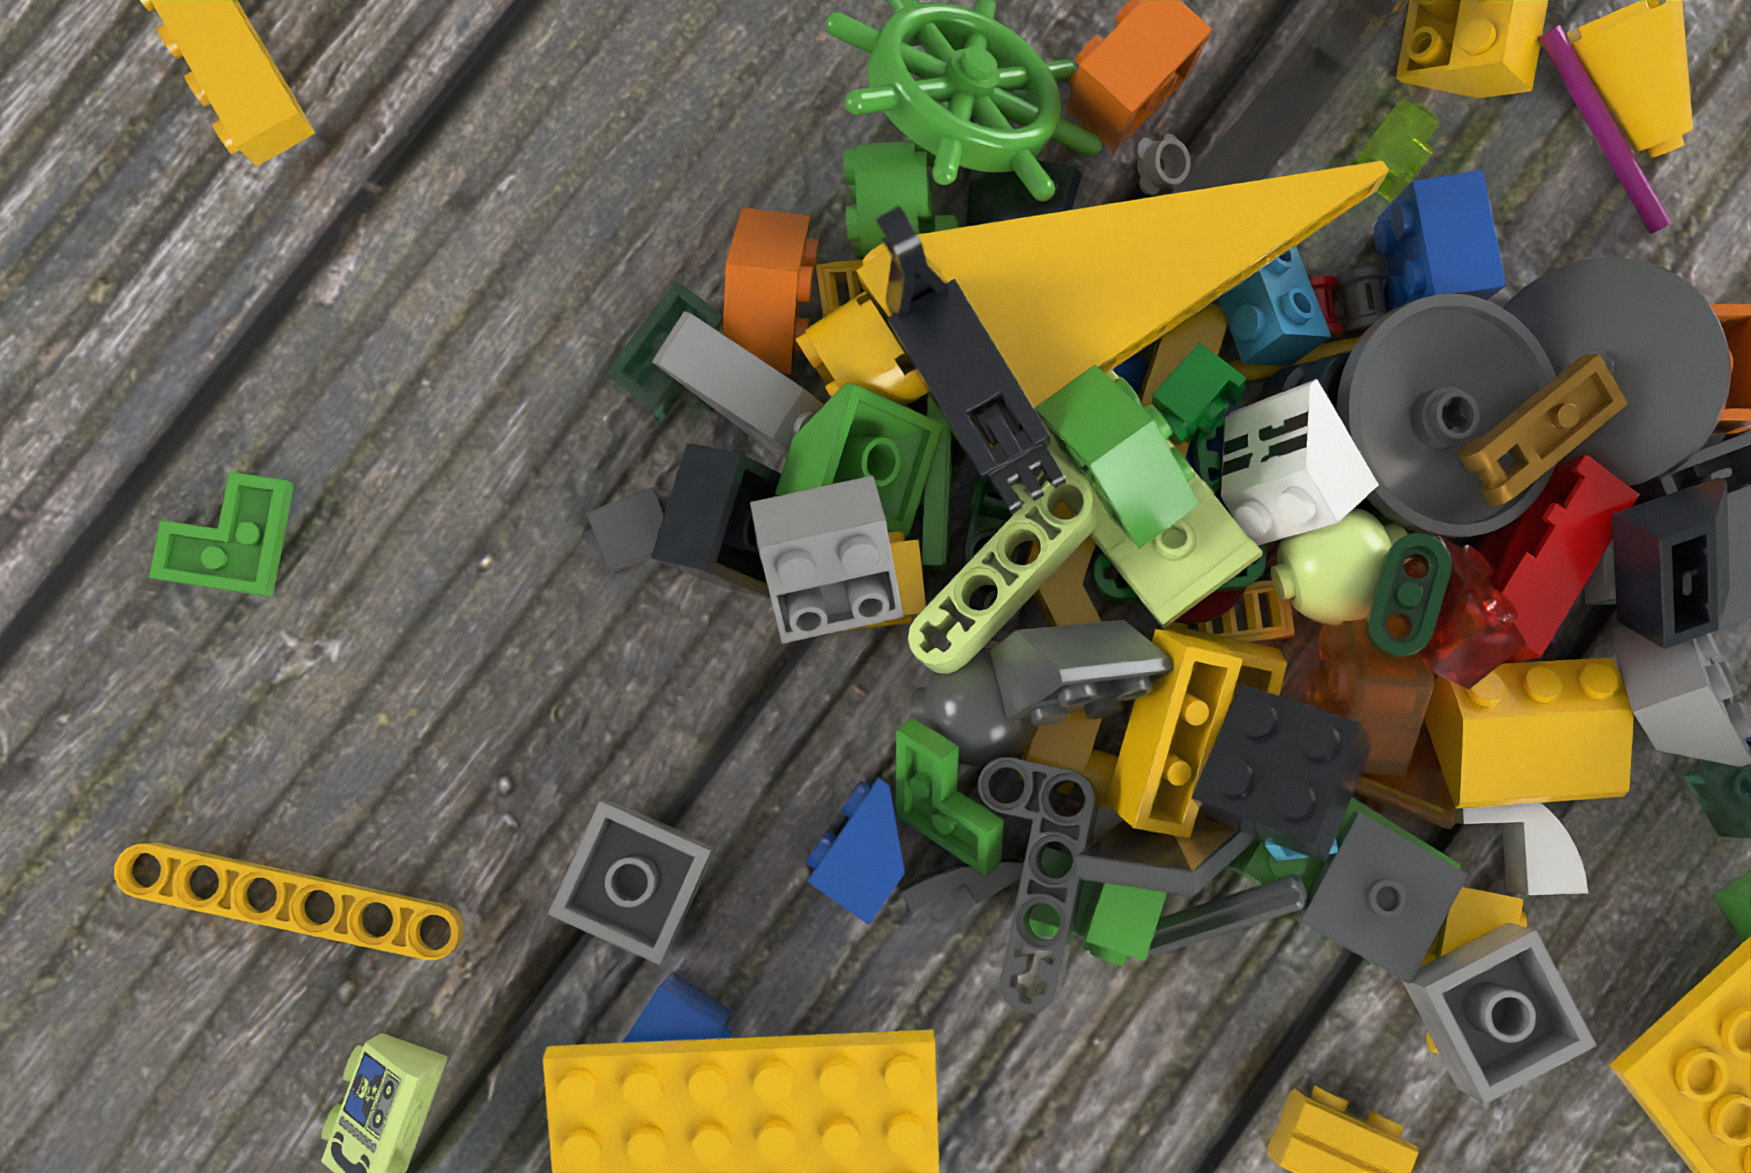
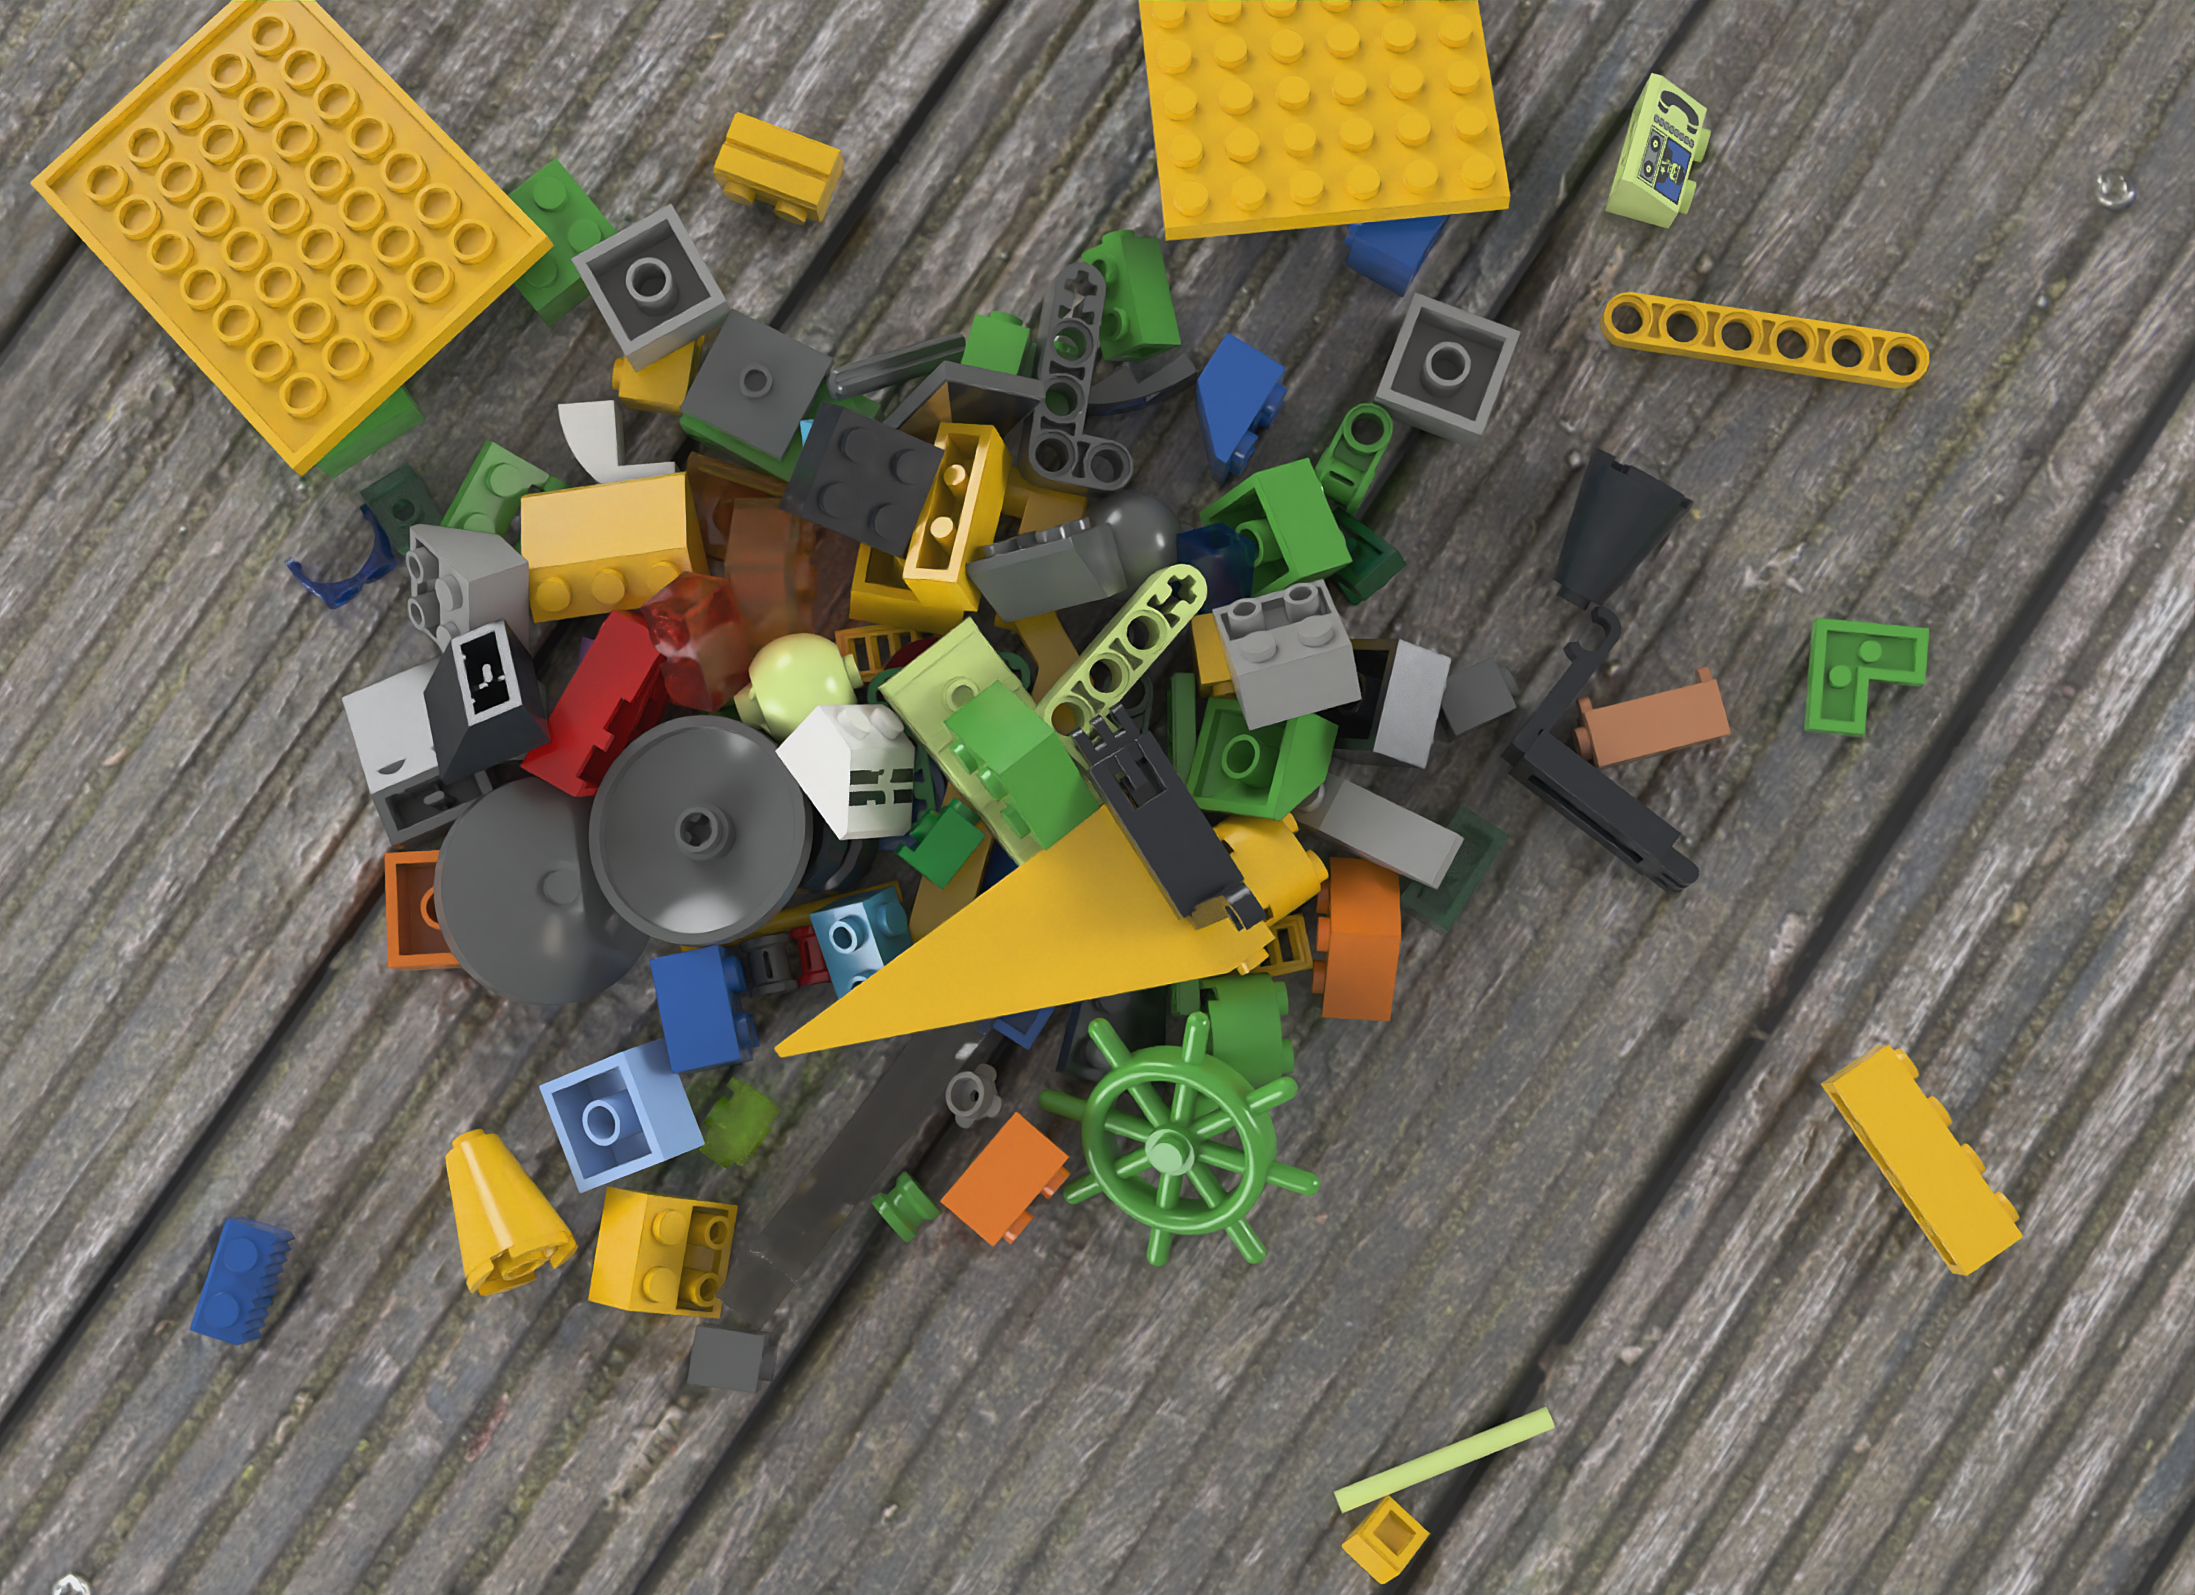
camera: 175 degrees left, 0 degrees up
bright green plate [896,718,1004,876] -> none
dark green plate [1365,533,1452,658] -> none
pearl gold plate [1458,354,1628,506] -> none
magenta bar [1538,24,1672,234] -> none
none -> bright green plate [440,440,573,555]
none -> bright green brick [508,158,617,328]
none -> light blue brick [539,1037,705,1193]
none -> bright green wheel [871,1171,943,1243]
none -> bright green brick [1082,230,1181,362]
none -> brick [1171,522,1257,615]
none -> bright green brick [1199,458,1353,601]
none -> bright green piece [1314,403,1393,516]
none -> dark green slope [1327,506,1407,606]
none -> black hinge [1500,606,1699,895]
none -> black cone [1552,448,1694,611]
none -> nougat brick [1572,666,1731,771]

